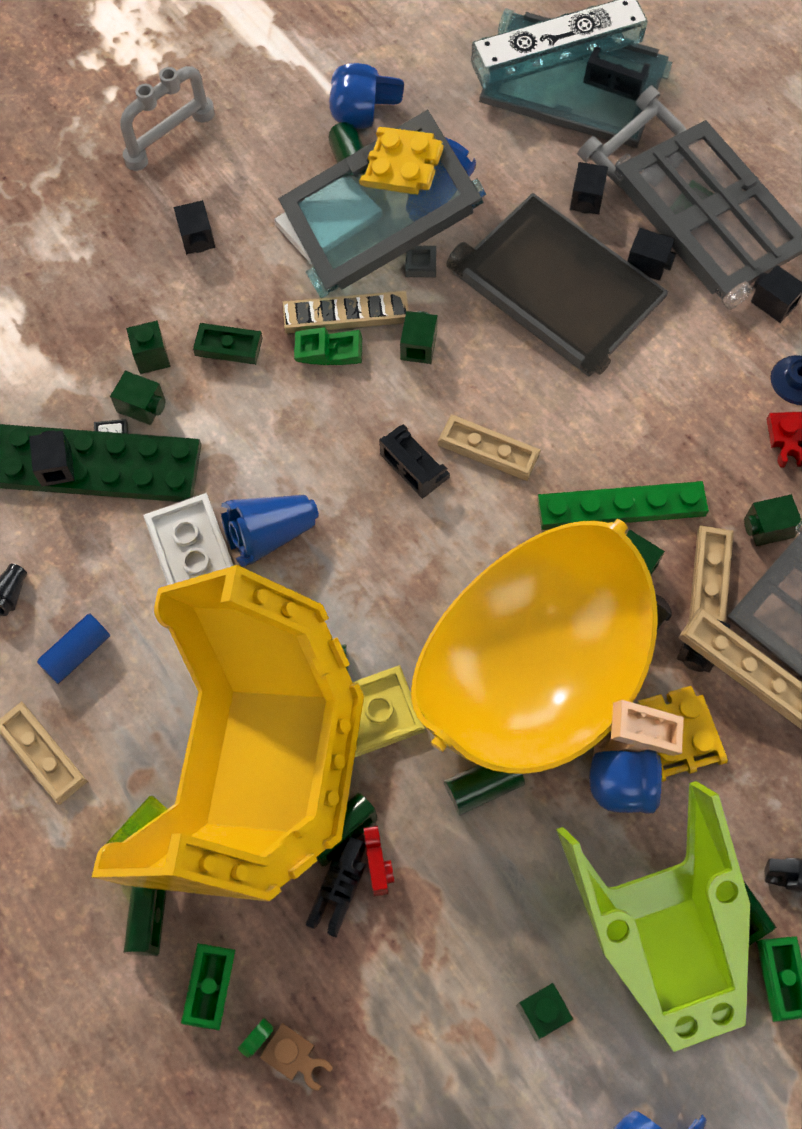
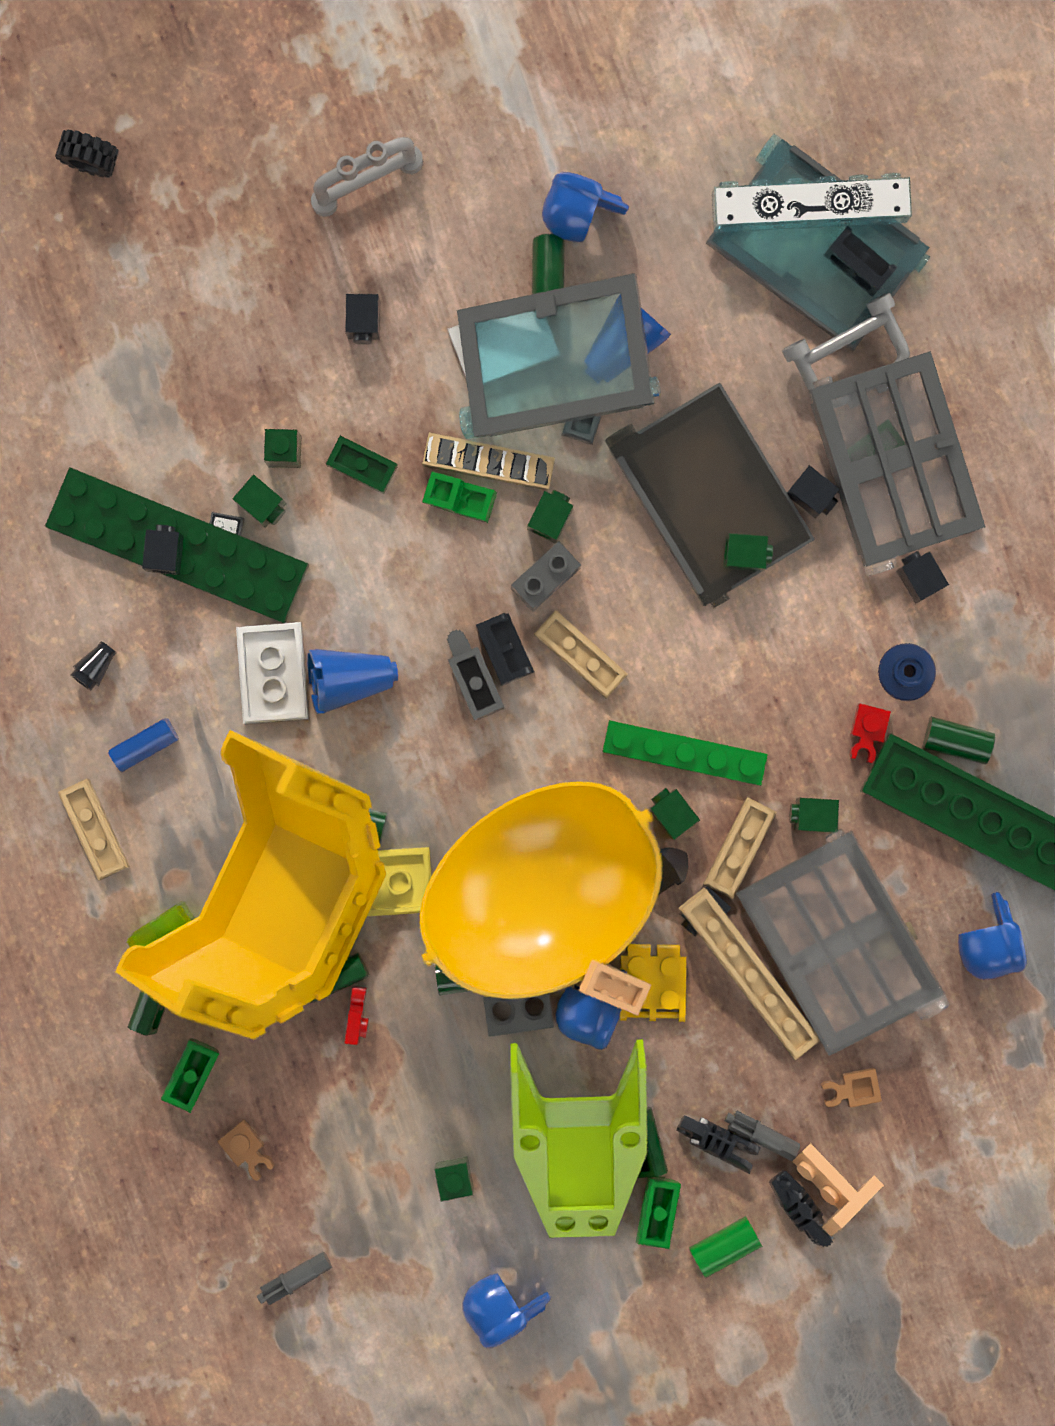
camera: 15 degrees right, 20 degrees up
green tile [237,1018,274,1058] -> none
black hinge [306,837,366,938] -> none
yellow plate [359,127,444,195] -> none
black brick [570,162,608,215] -> none
none -> dark grey hinge [447,629,505,721]
none -> dark grey brick [483,993,554,1037]
none -> dark grey brick [511,541,581,612]
none -> dark green brick [723,533,773,571]

